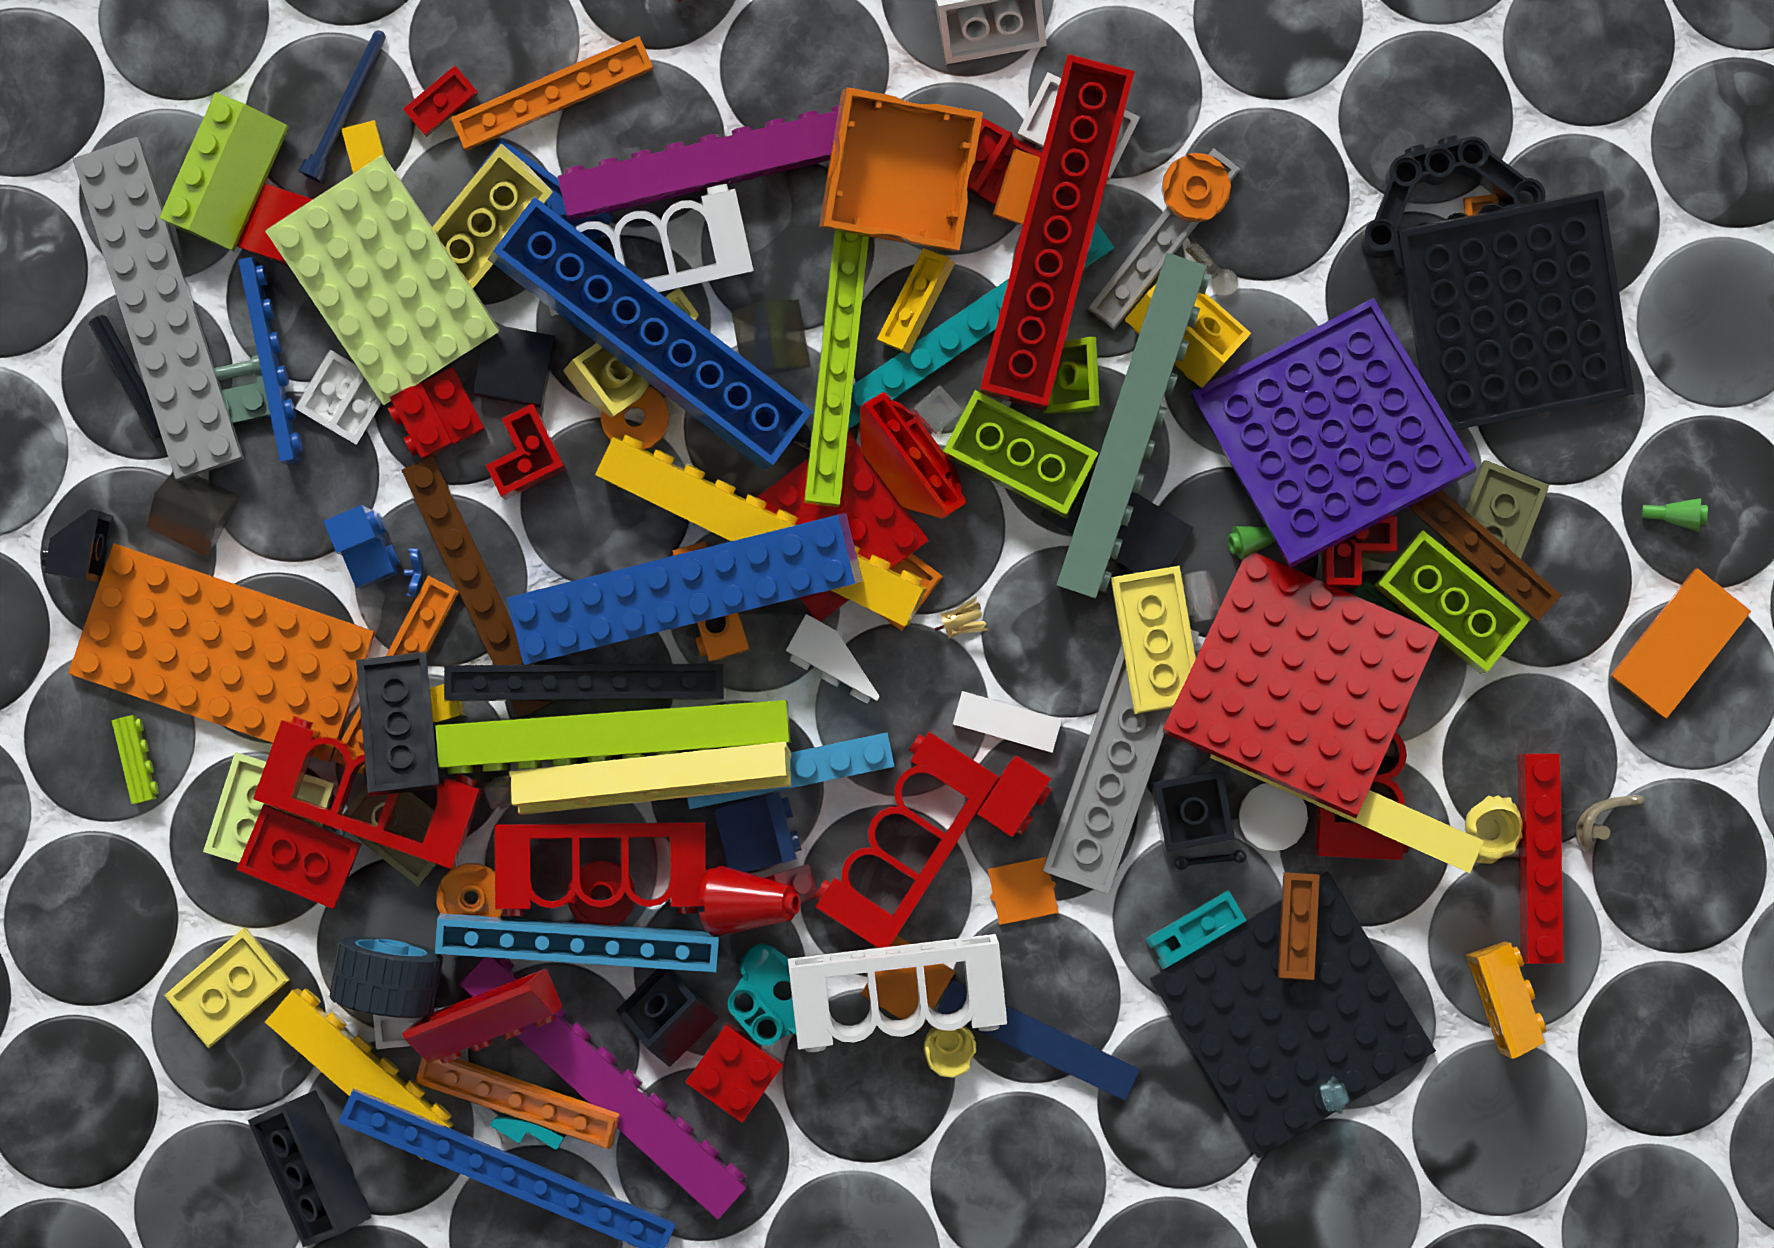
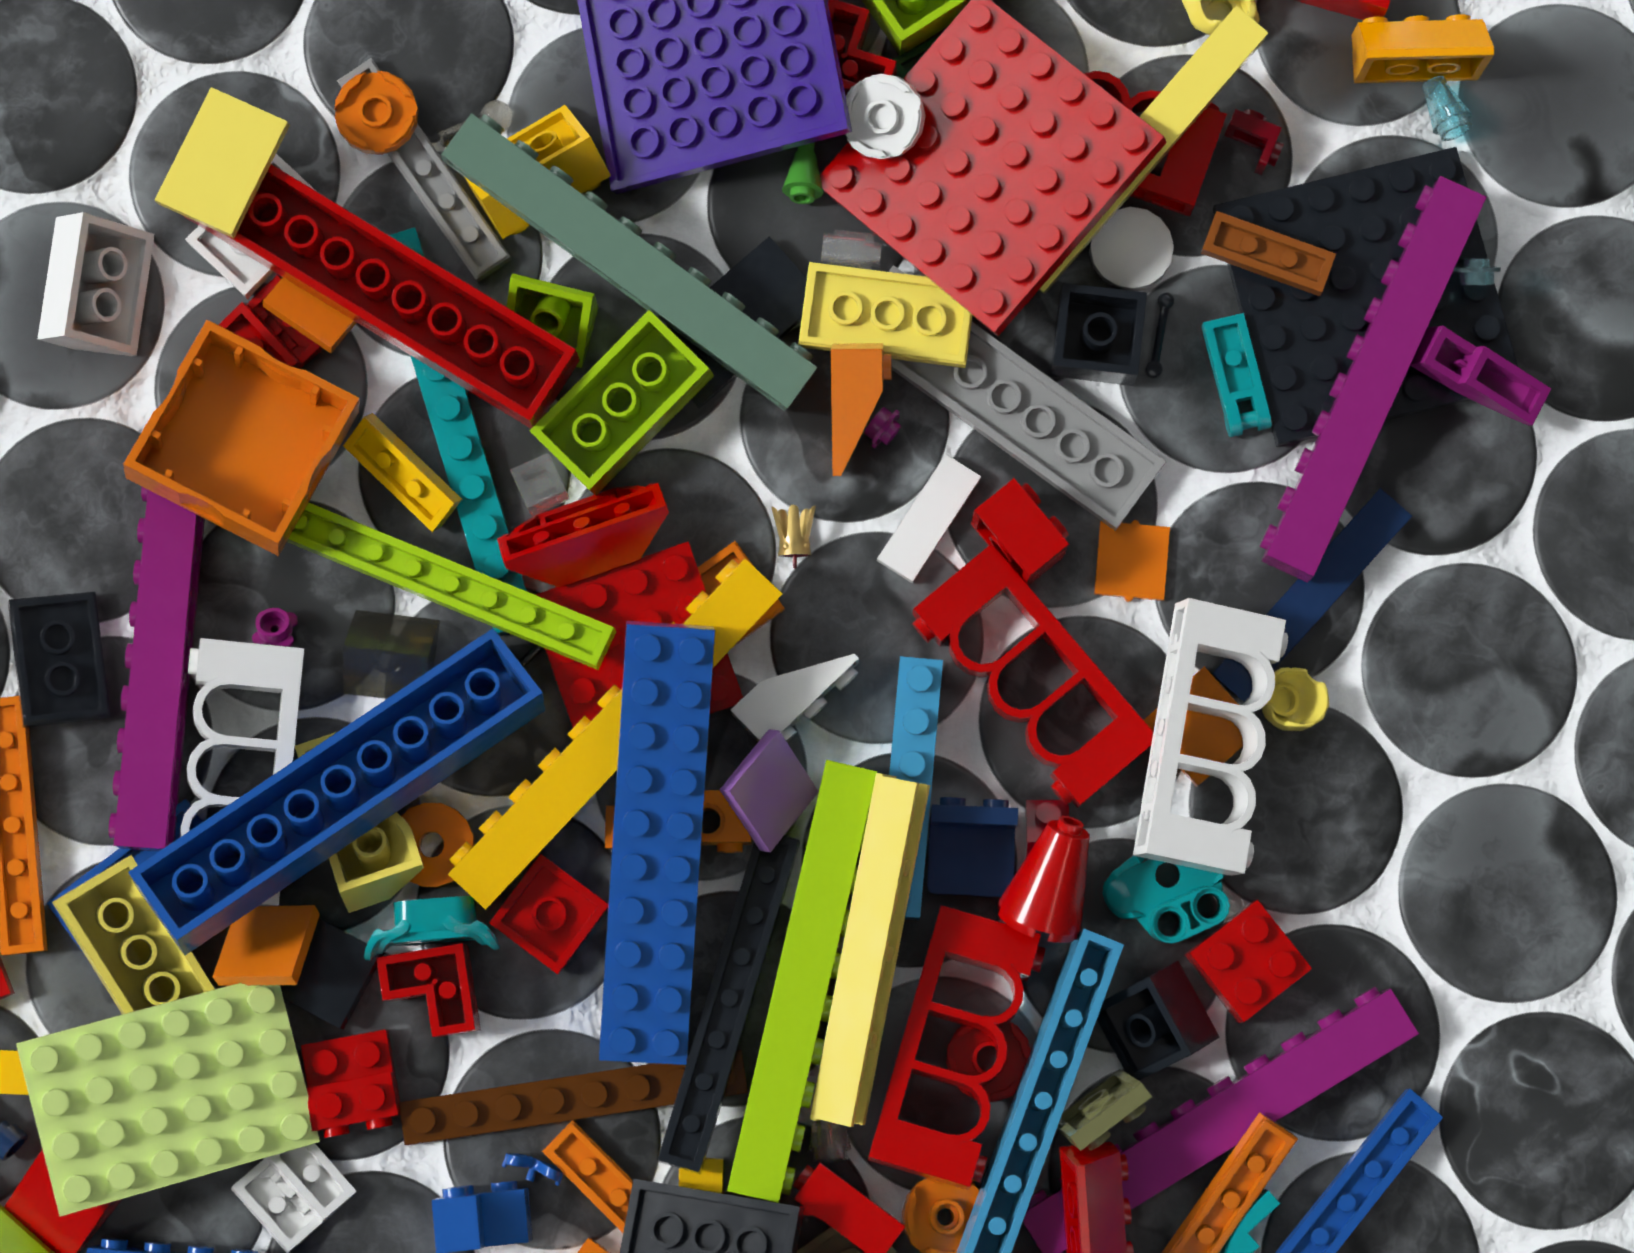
camera: 70 degrees left, 5 degrees down
none -> black tile [8,592,111,728]
none -> light yellow tile [155,87,290,238]
none -> orange tile [212,905,320,986]
none -> magenta plate [252,608,298,647]
none -> teal piece [364,896,500,961]
none -> red plate [489,854,608,975]
none -> medium lavender tile [719,729,819,852]
none -> orange slope [831,343,892,476]
none -> white tile [846,74,926,159]
none -> magenta plate [864,407,902,449]
none -> olive plate [1057,1069,1152,1151]
none -> dark red bracket [1224,109,1284,176]
none -> magenta brick [1259,176,1487,583]
none -> magenta slope [1410,326,1551,426]
none -> clear light blue cone [1421,76,1472,141]

